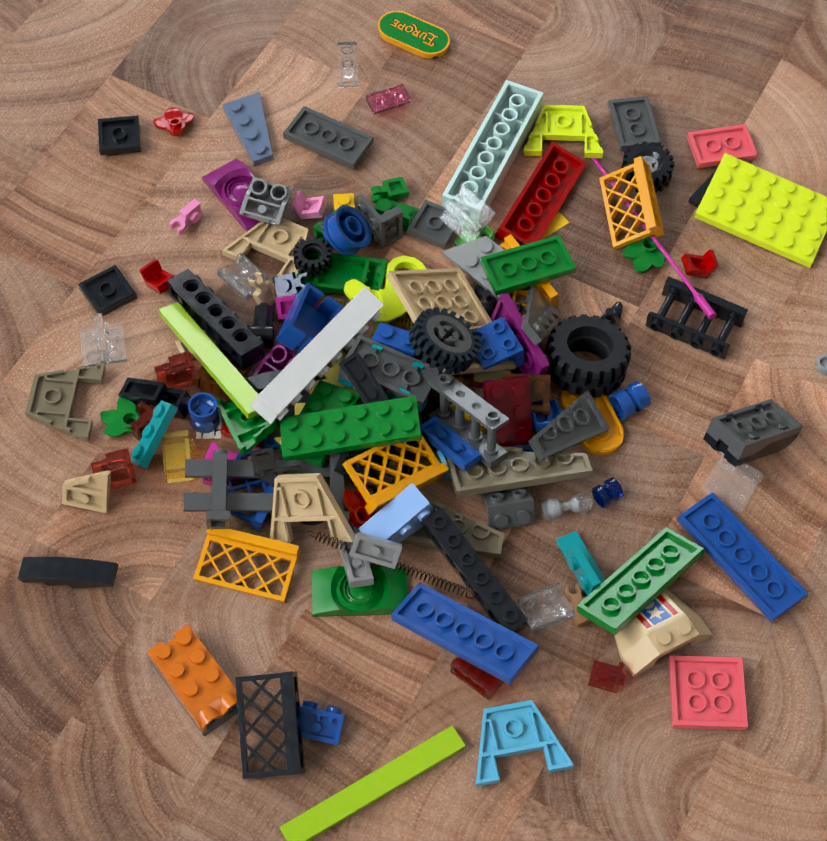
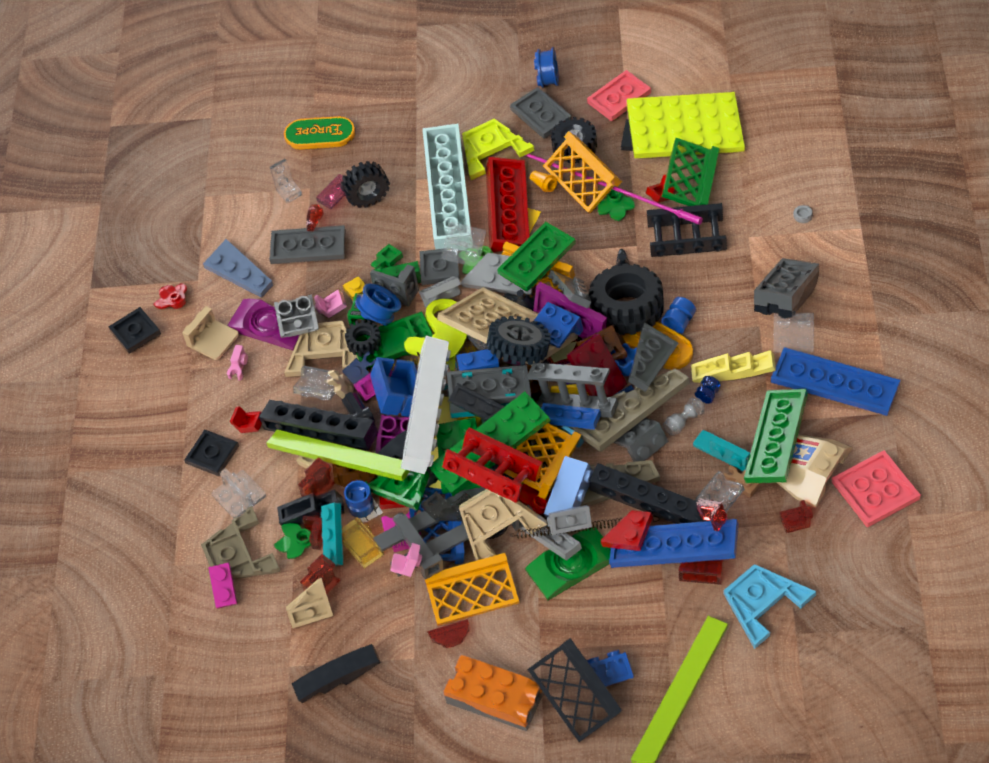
camera: 20 degrees left, 5 degrees down
none -> tan bracket [182,306,239,360]
none -> dark pink plate [208,563,238,609]
none -> clear red tile [306,204,324,231]
none -> black wheel [340,161,390,208]
none -> bright pink bracket [390,543,422,577]
none -> light grey bracket [419,276,461,308]
none -> clear red tile [427,619,470,648]
none -> red fence [442,428,543,503]
none -> light orange cone [530,170,557,192]
none -> blue wheel [534,47,559,88]
none -> red wing [601,510,653,551]
none -> green fence [662,138,719,206]
none -> light yellow slope [691,350,776,383]
none -> clear red bracket [696,498,727,531]

